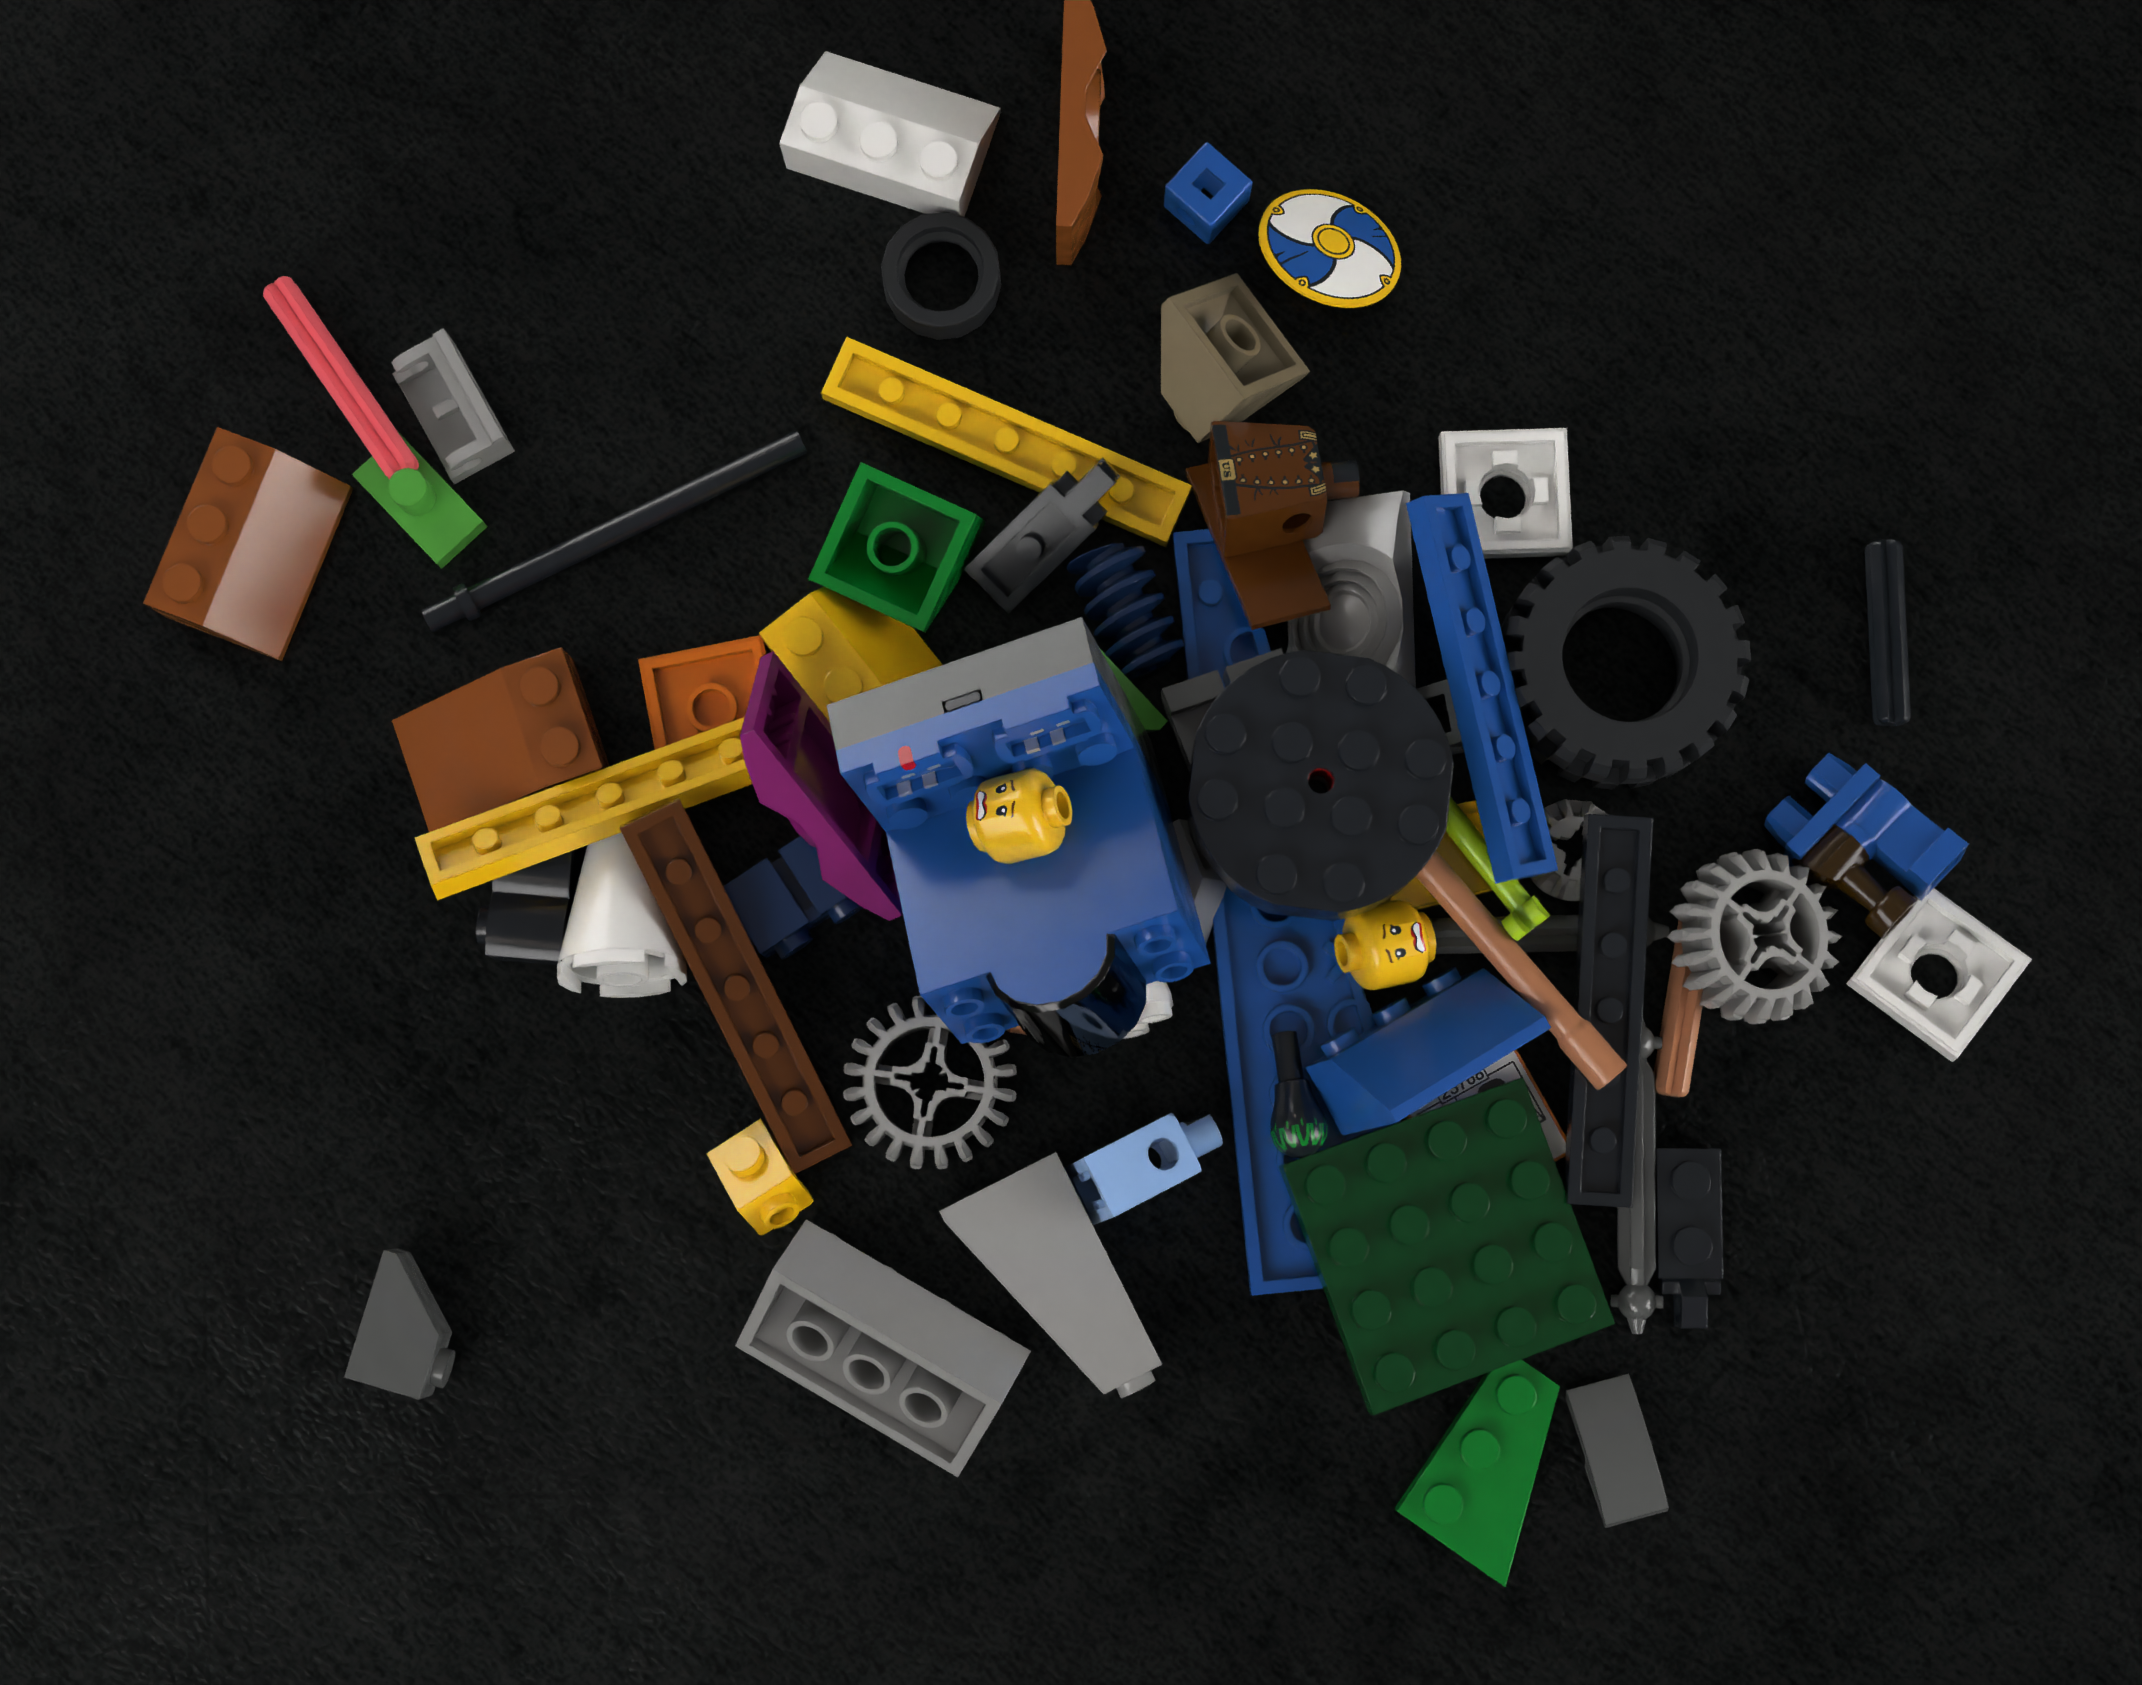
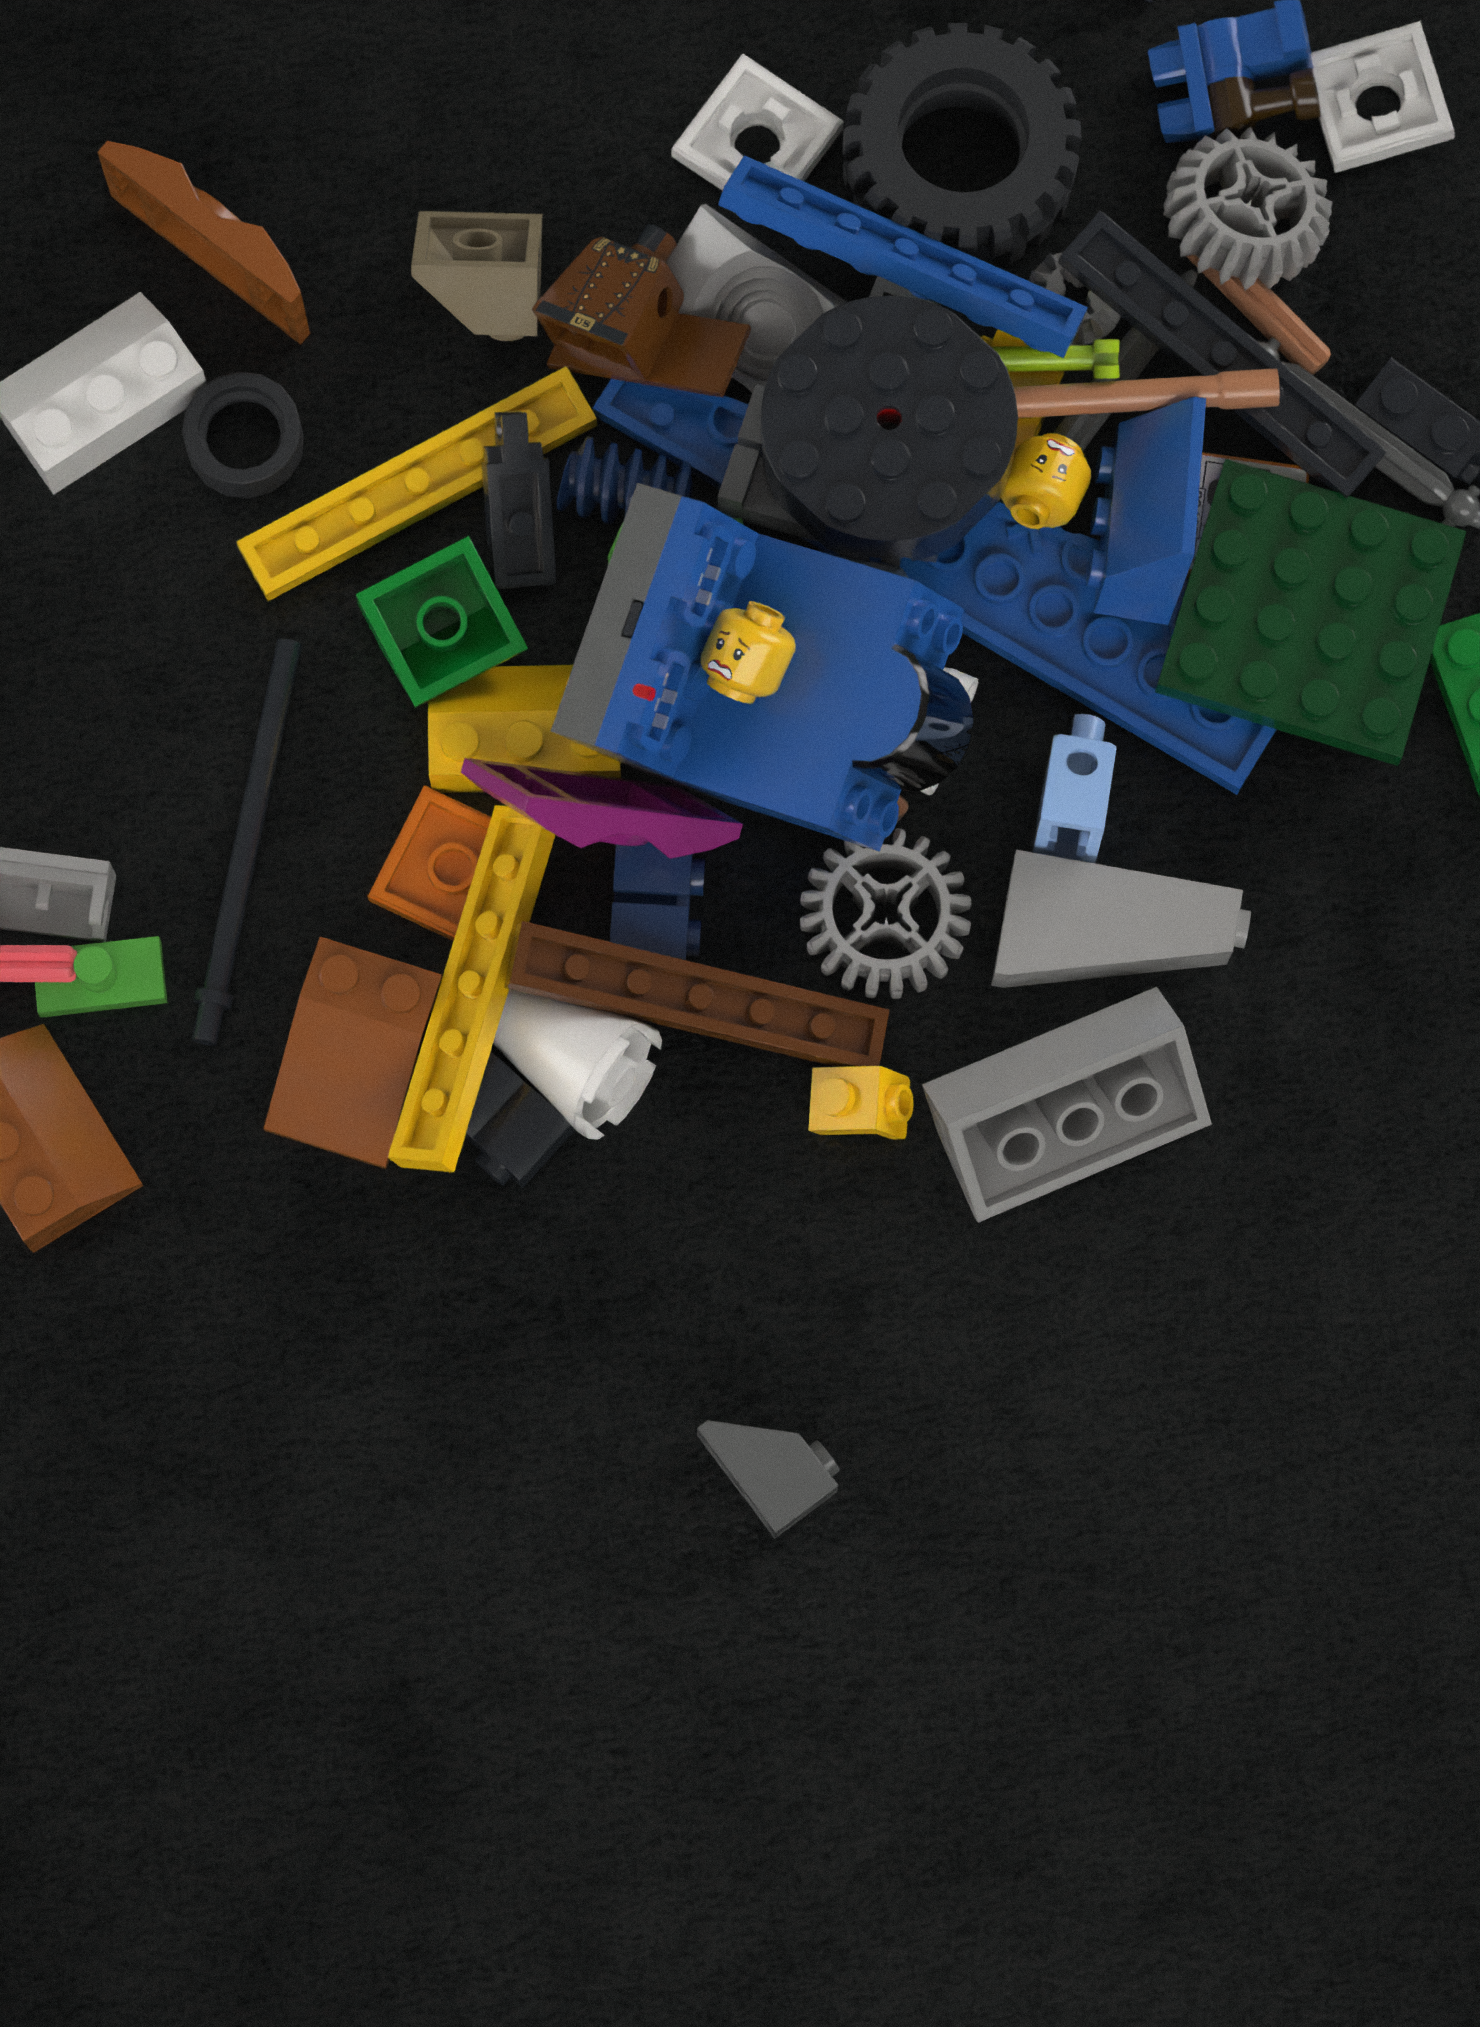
camera: 55 degrees left, 5 degrees down
blue piece [1164,142,1253,244] -> none
shield [1258,189,1401,308] -> none
black piece [1270,1031,1328,1158] -> none

